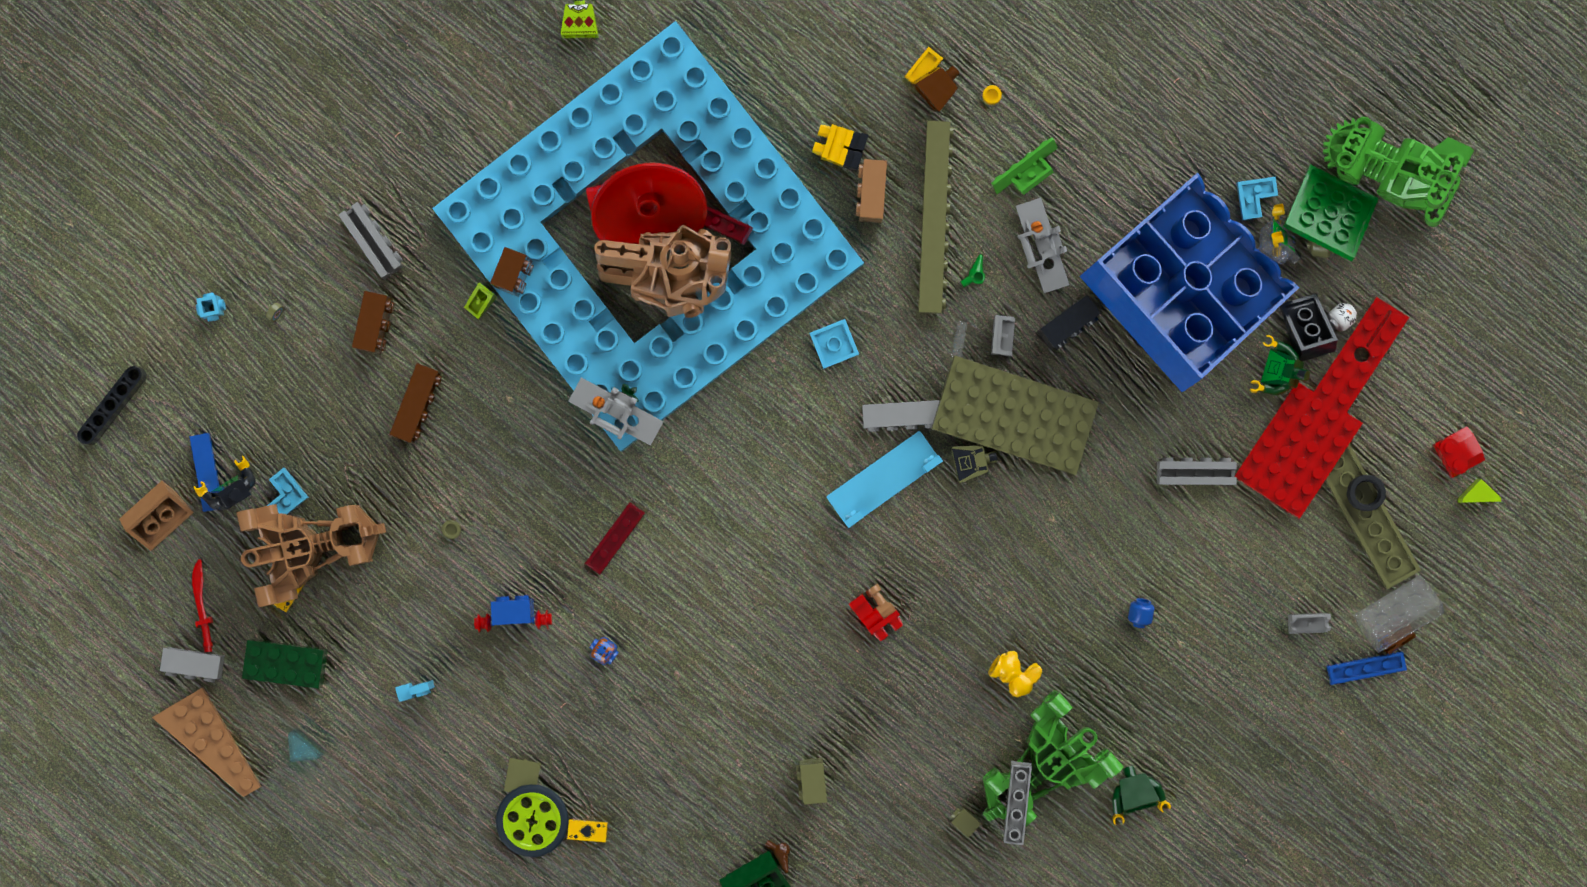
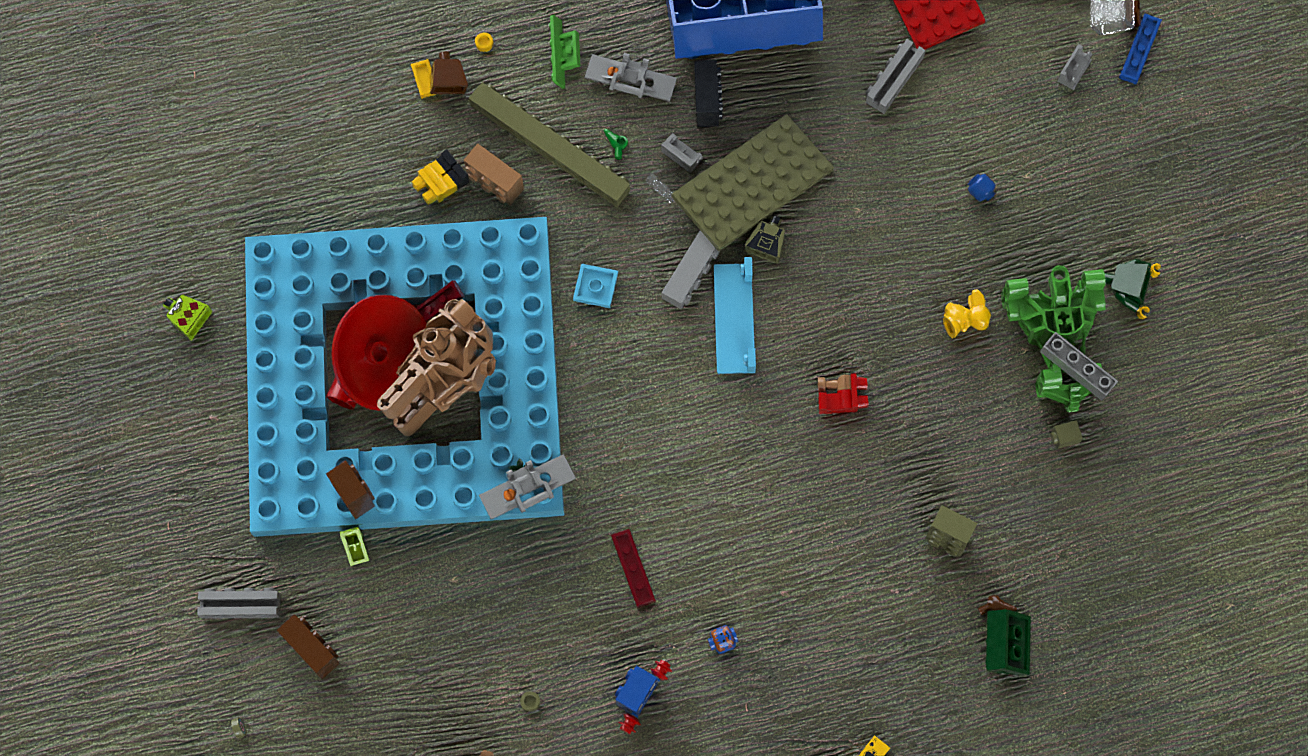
camera: 50 degrees left, 15 degrees down
reddish brown brick [389,363,442,443] -> none

